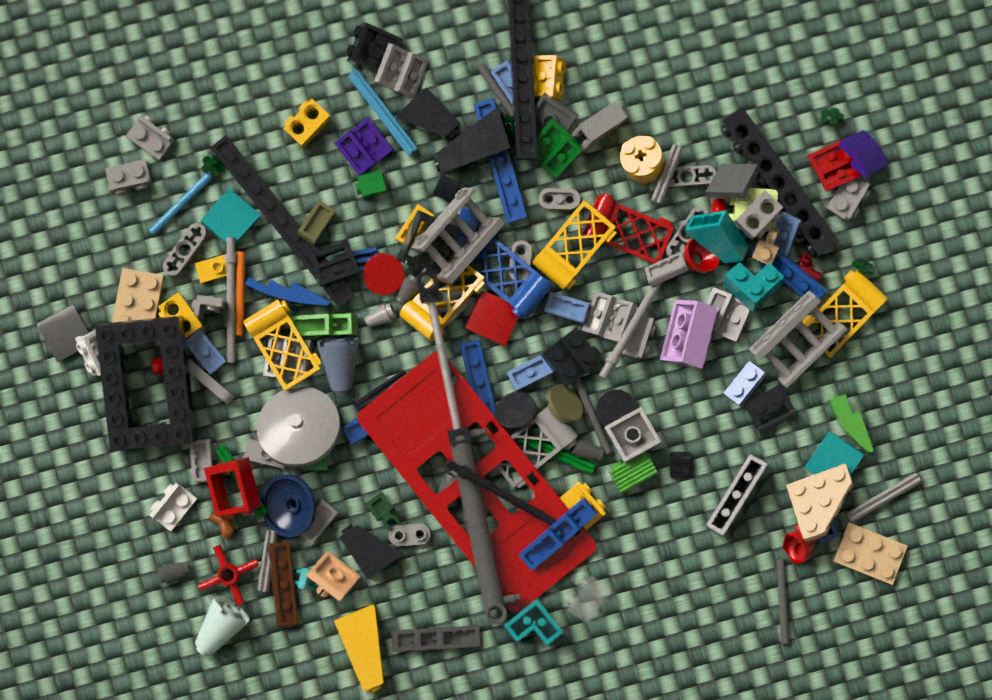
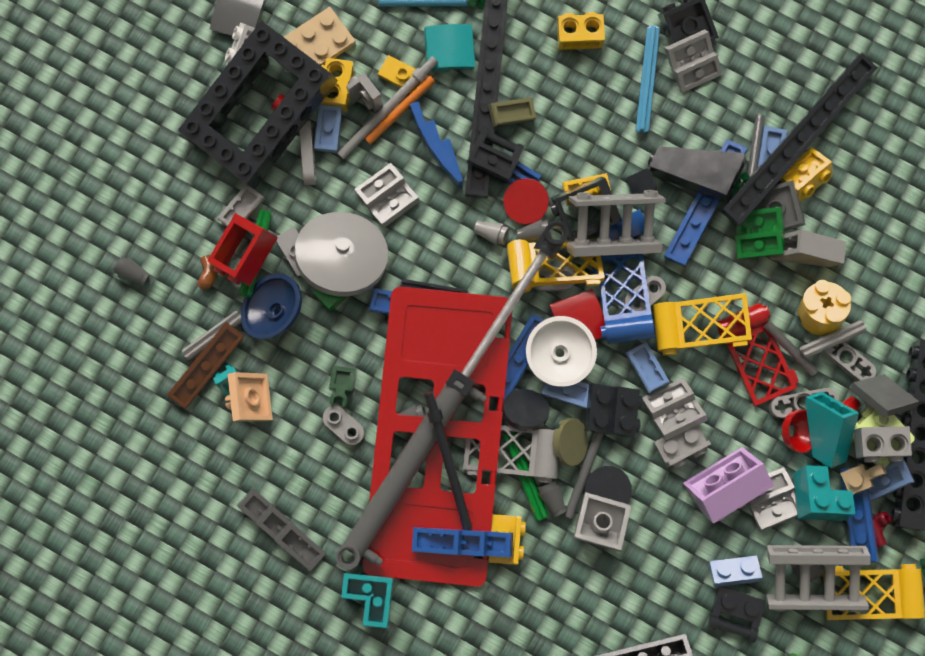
camera: 40 degrees right, 5 degrees down
white bracket [150,483,198,532] -> none
light grey beam [163,223,207,277] -> none
light aqua cone [195,596,250,656] -> none
red bar [198,545,259,606] -> none
yellow piece [243,299,322,391] -> none
bright green slope [290,313,358,337] -> none
light grey plate [300,499,339,545] -> none
sand blue cone [317,337,359,395] -> none
dark purple slope [334,117,395,176] -> none
yellow slope [334,604,384,693] -> none
black slope [339,524,403,579] -> none
green brick [355,170,387,199] -> none
black slope [396,87,461,140] -> none
light grey plate [539,188,580,210] -> none
clear bracket [566,575,612,624] -> none
light grey bar [599,282,663,380] -> none
bright green brick [609,452,658,494] -> none
light grey plate [645,251,689,287] -> none
black slope [670,452,692,477] -> none
none -> white dish [526,316,597,387]
none -> flat silver bar [764,321,818,377]

